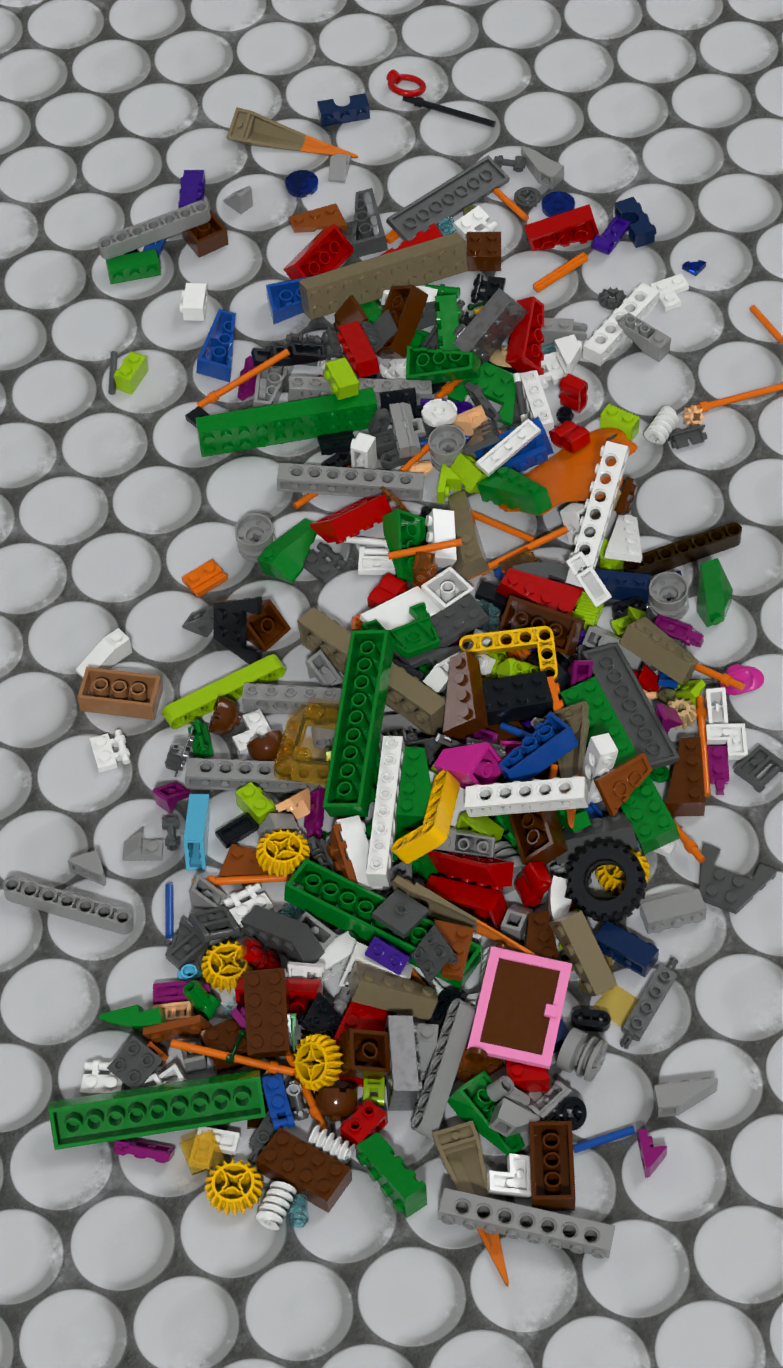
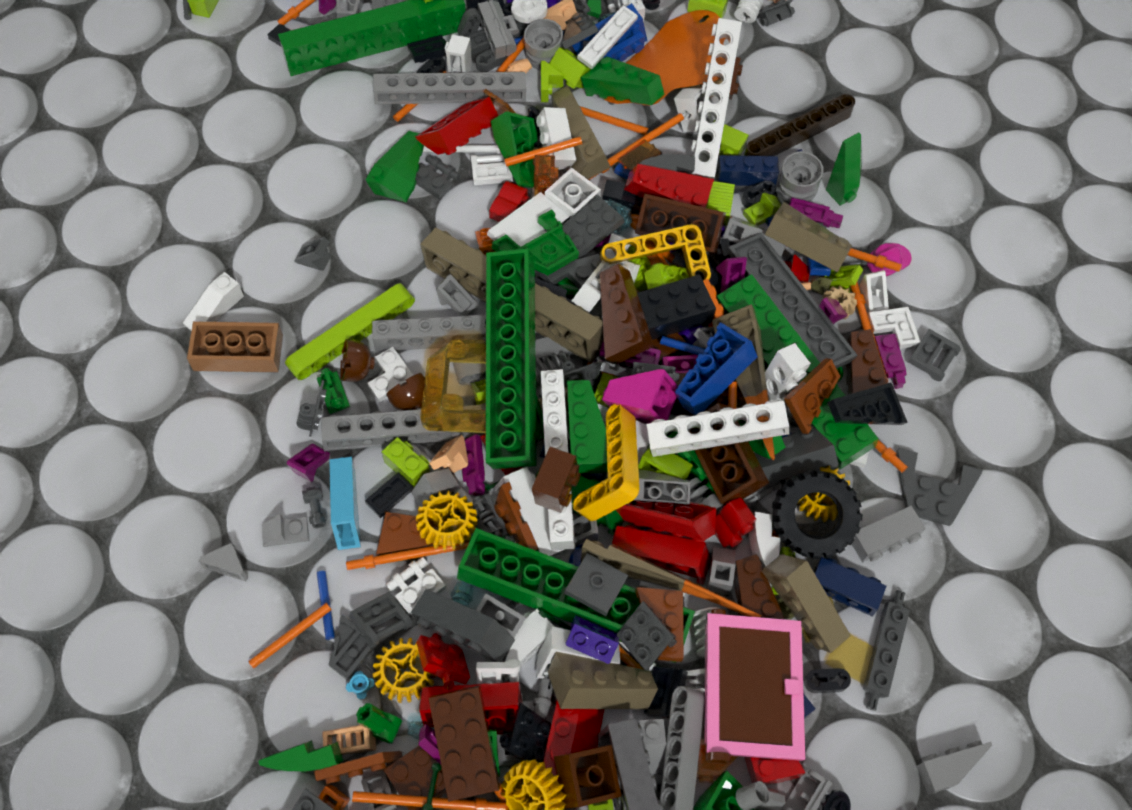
camera: 15 degrees left, 10 degrees up
light grey beam [2,876,134,935] -> none
white plate [89,730,130,773] -> none
magenta hinge [153,980,211,1005] -> none
orange plate [182,559,228,598] -> none
light grey slope [189,874,227,910] -> none
black wing [213,596,262,665] -> none
light grey wheel [235,513,276,563] -> none
reddish brown slope [246,599,291,652] -> none
red brick [549,421,591,453] -> none
light grey wheel [556,1027,608,1082] -> none
white slope [566,551,612,608] -> none
white wing [604,515,642,563] -> none
none -> orange bar [248,602,332,668]
none -> reddish brown brick [532,447,581,513]
none -> black wing [827,382,908,425]

